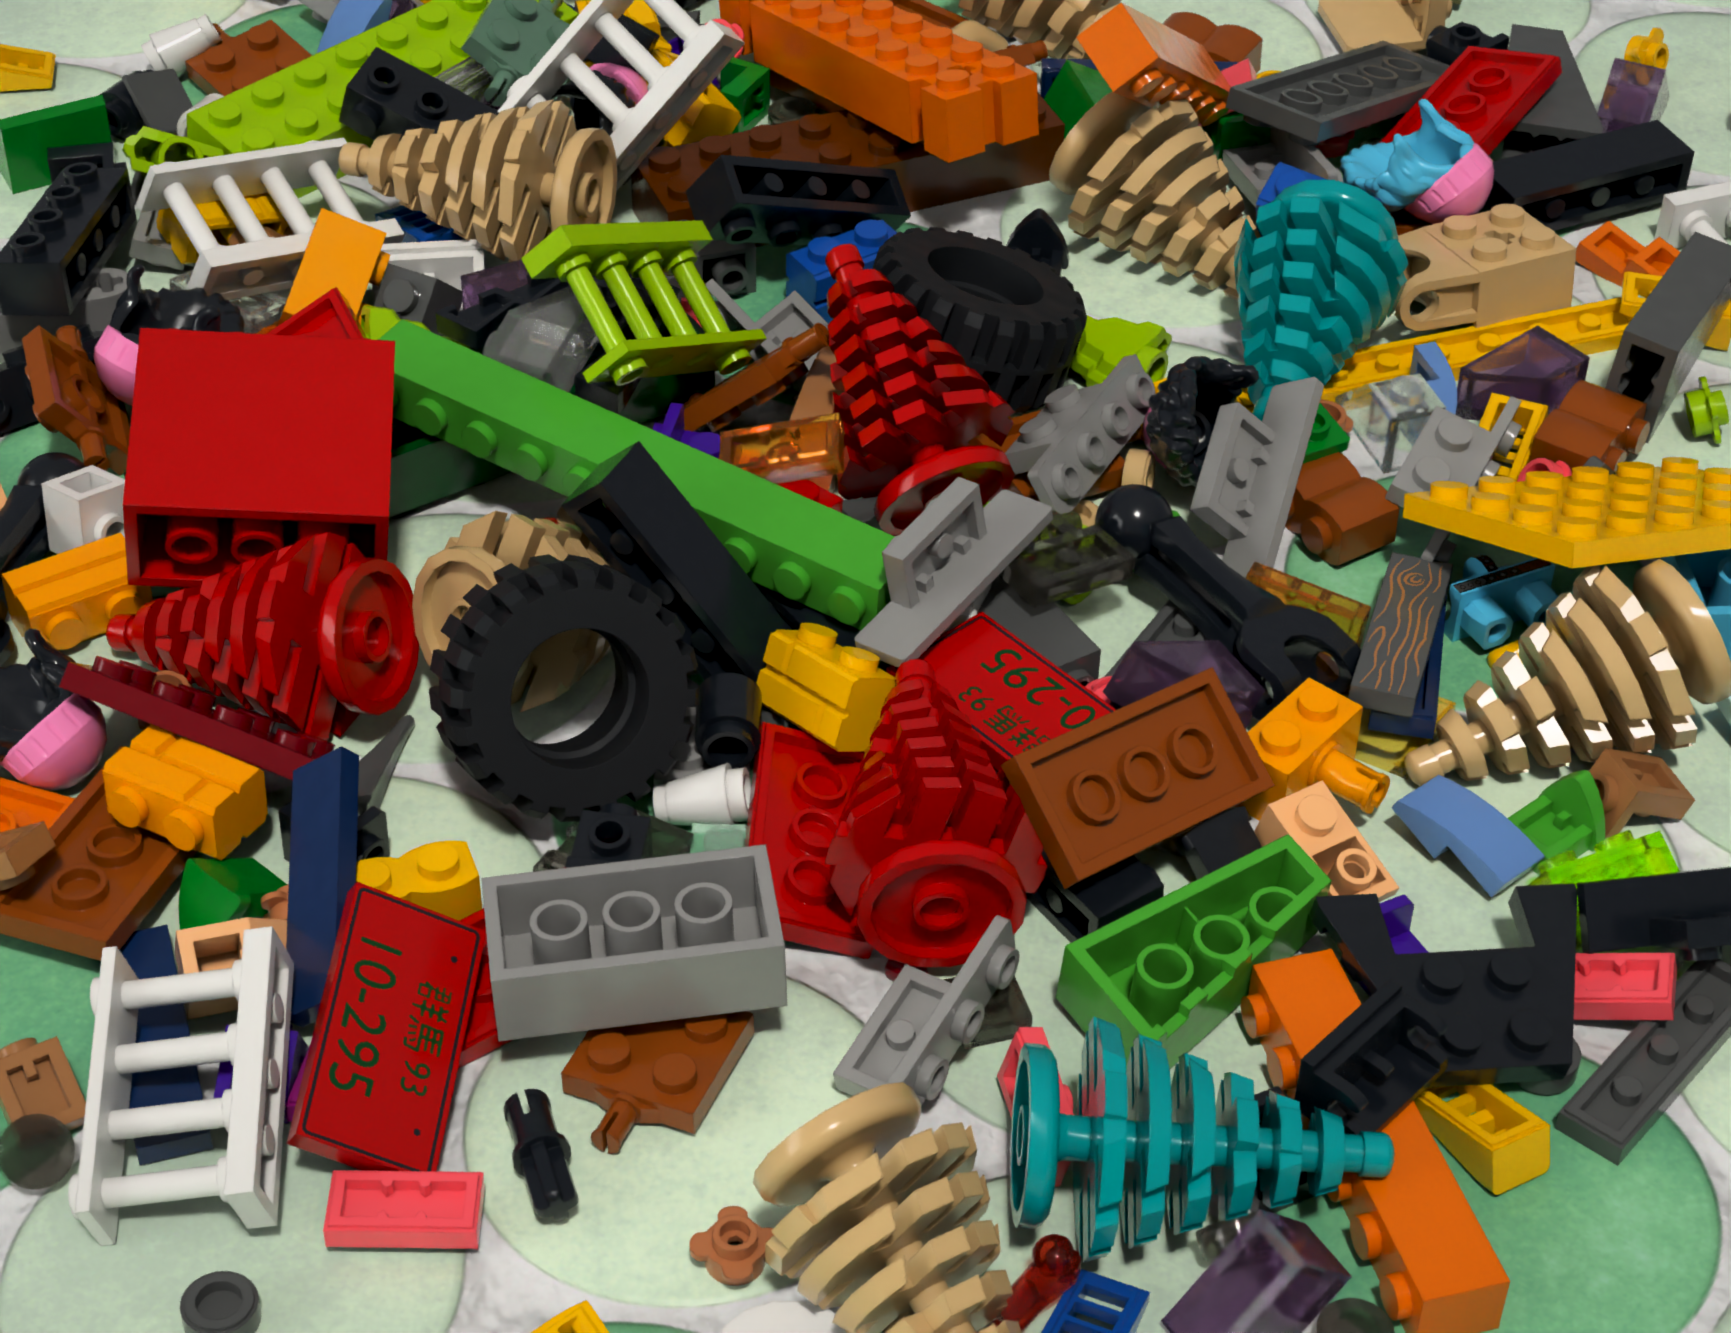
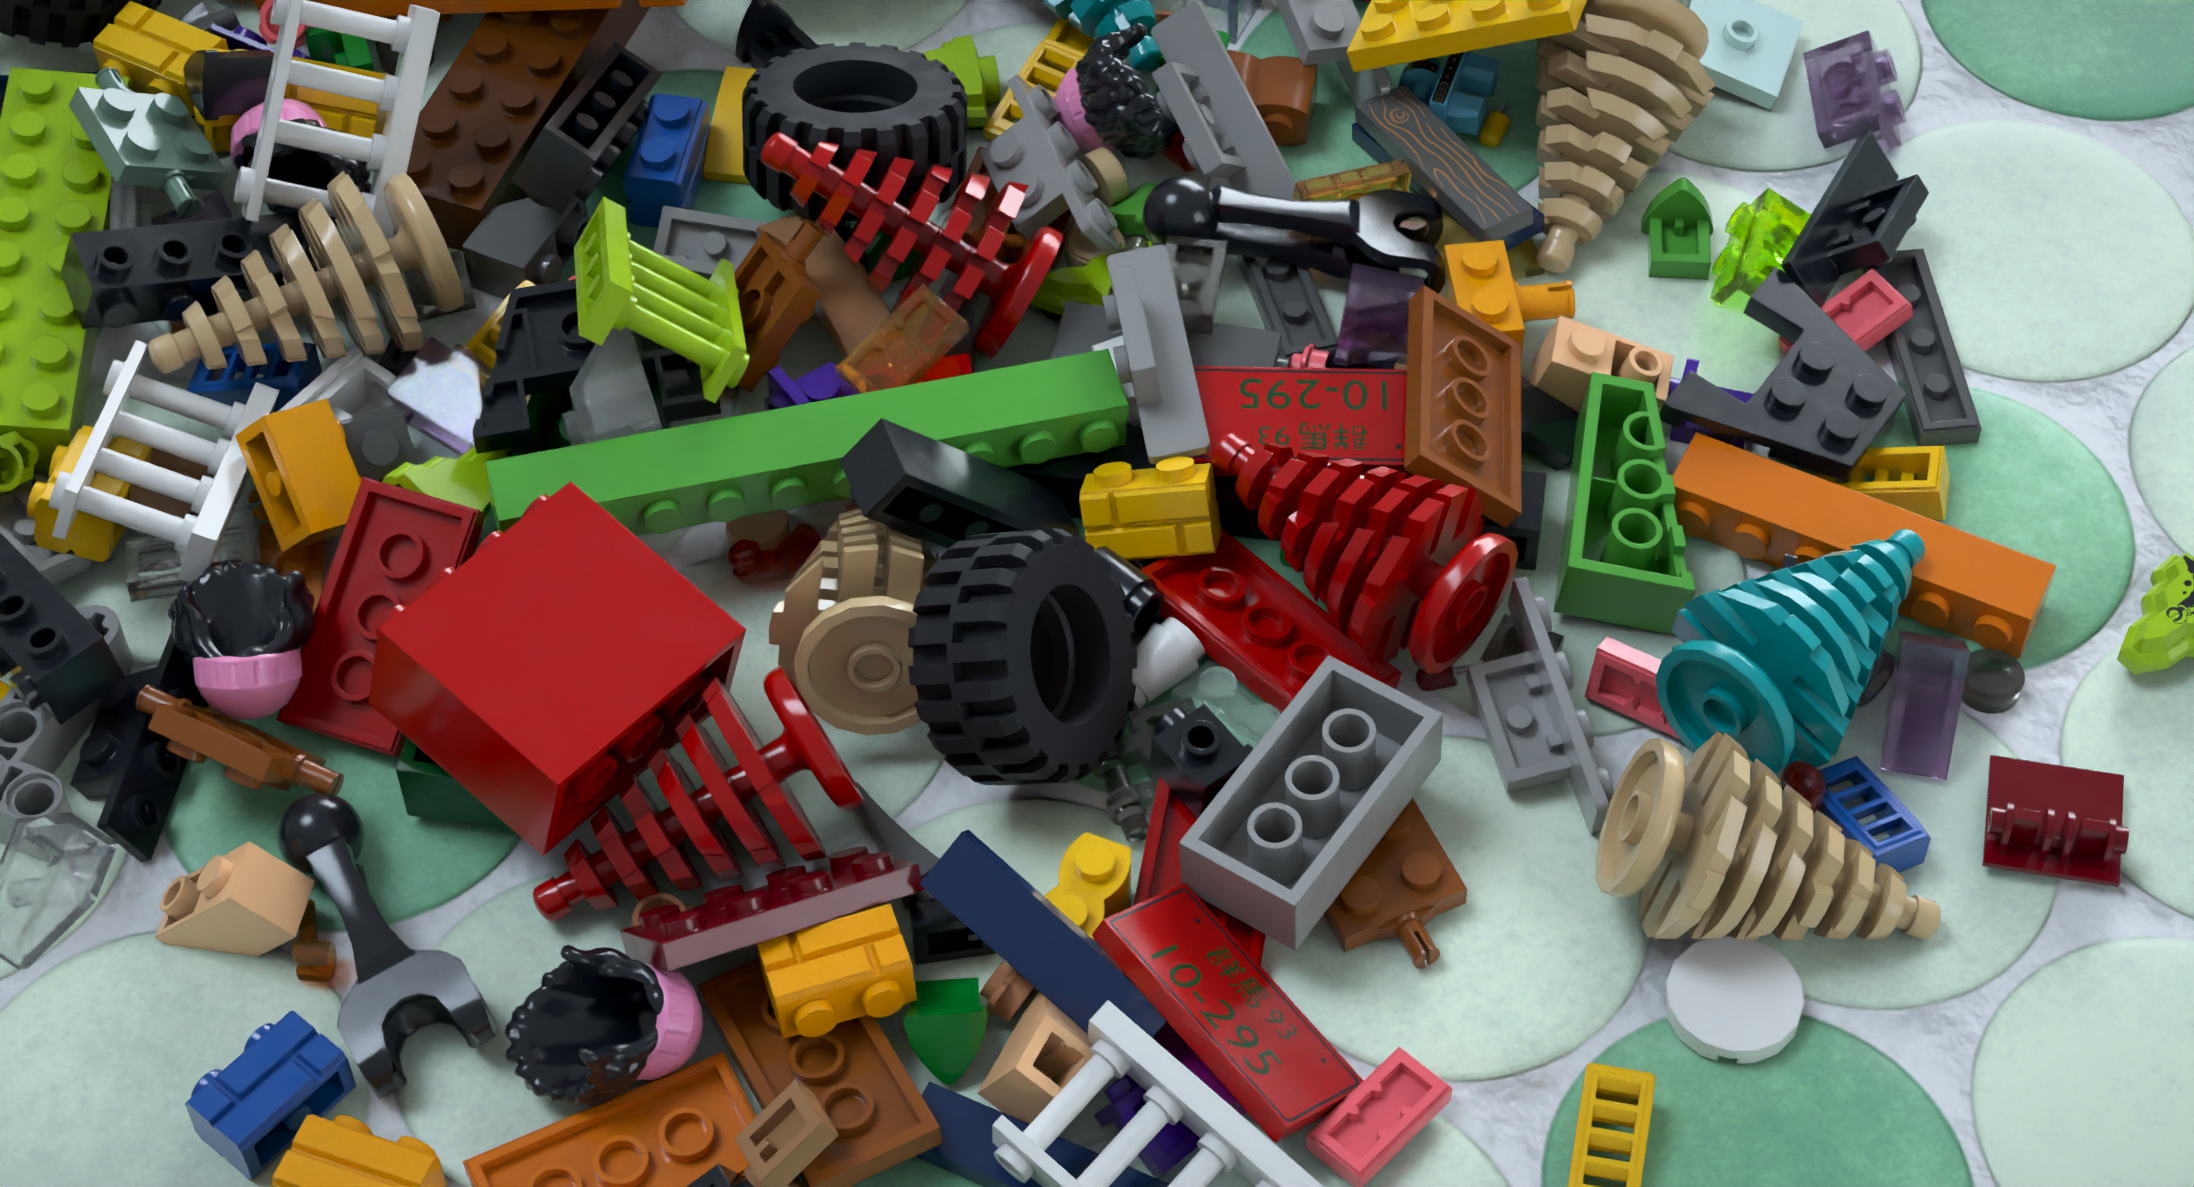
camera: 45 degrees left, 10 degrees up
light orange brick [1,532,153,656] -> none
white brick [41,465,125,554] -> none
black axle [503,1089,579,1221] -> none
nougat plate [689,1206,774,1286] -> none
black hinge [1294,978,1450,1135] -> none
medium blue slope [1391,775,1545,898] -> none
medium nougat bracket [1589,748,1695,839] -> none

